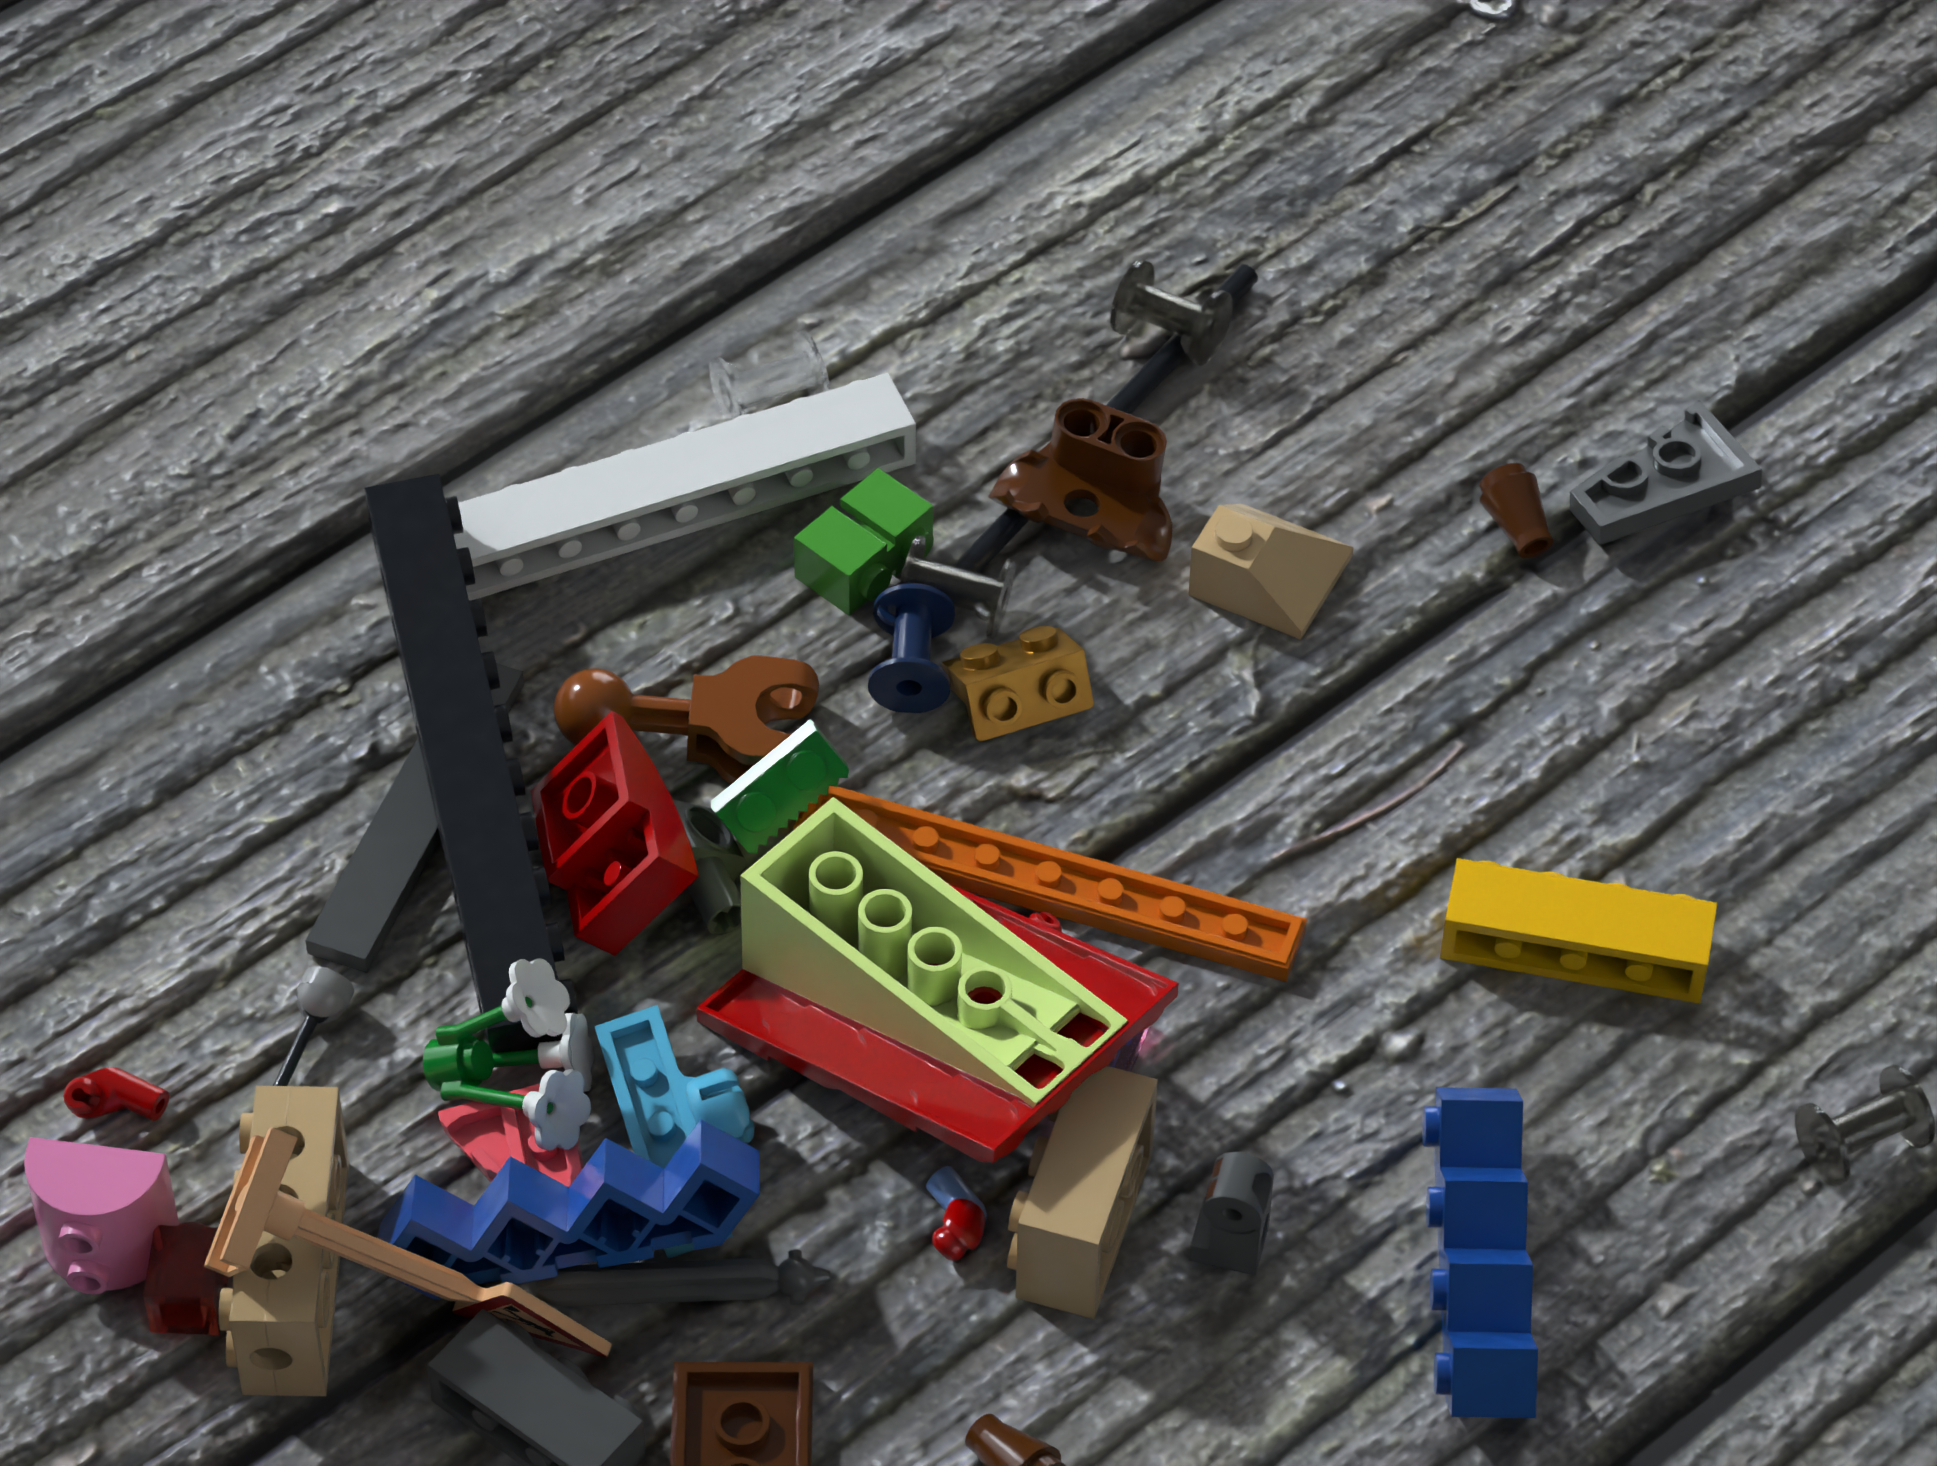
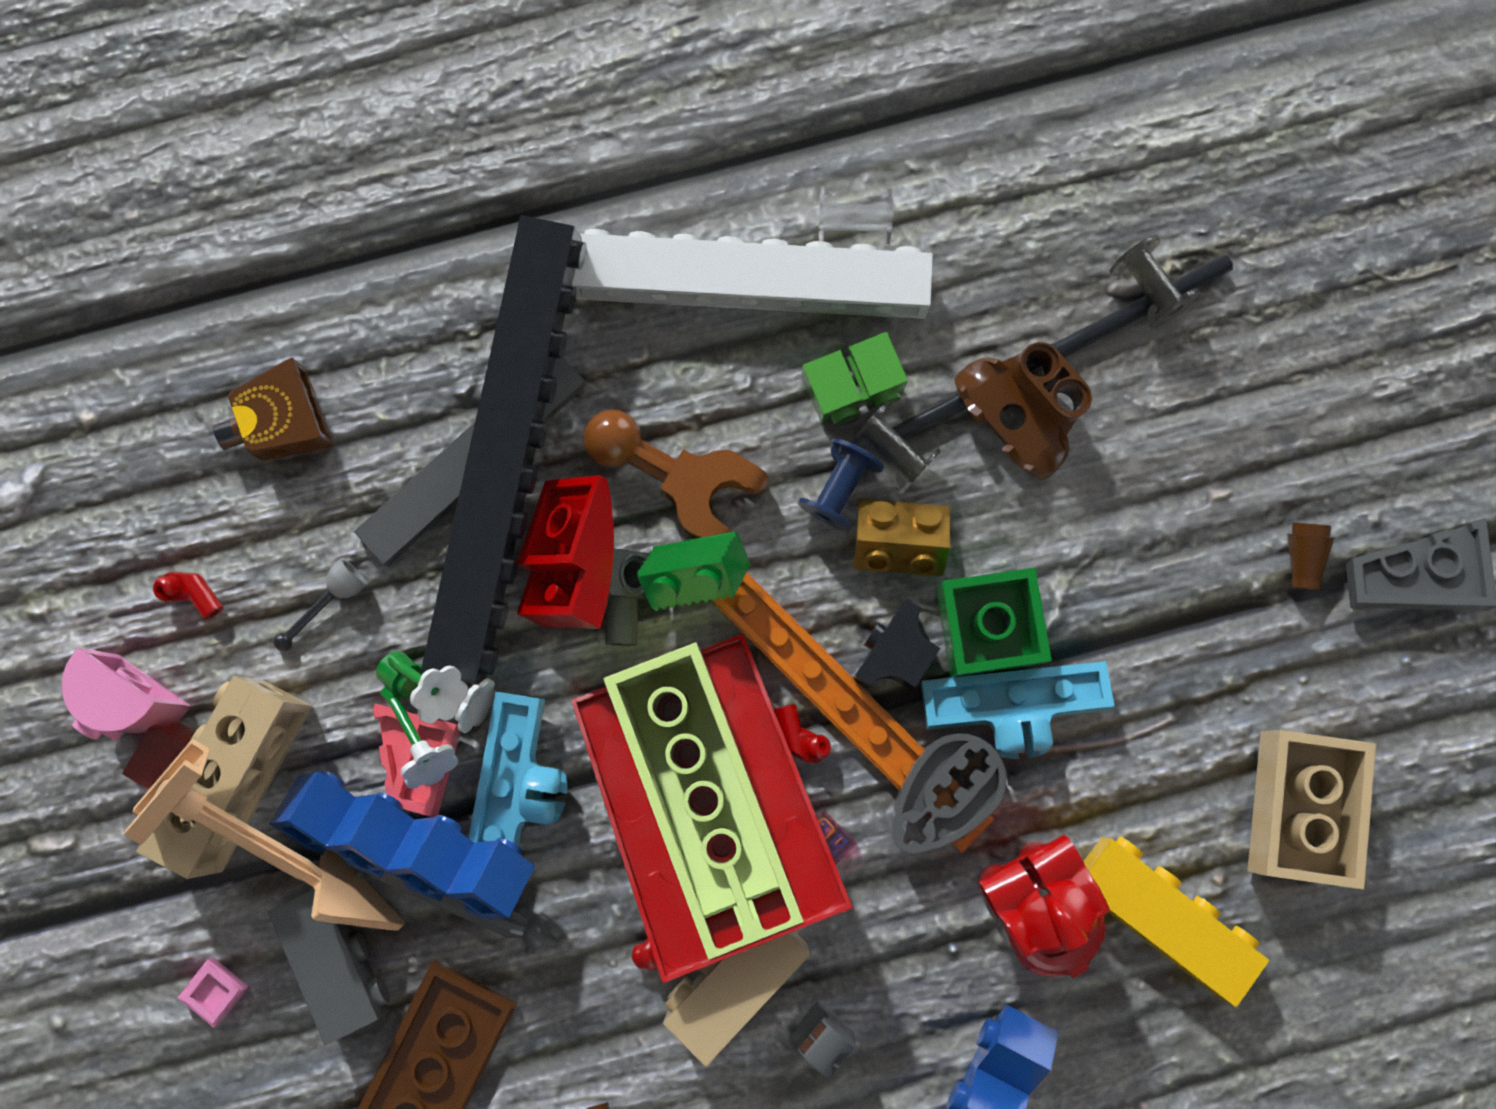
camera: 30 degrees right, 30 degrees up
tan slope [1188,504,1354,640] -> none
none -> reddish brown torso [213,358,333,461]
none -> black brick [853,598,941,690]
none -> dark grey piece [890,733,1006,854]
none -> medium azure plate [920,661,1115,759]
none -> green brick [935,567,1052,678]
none -> red helmet [977,834,1110,979]
none -> tan brick [1247,730,1376,890]

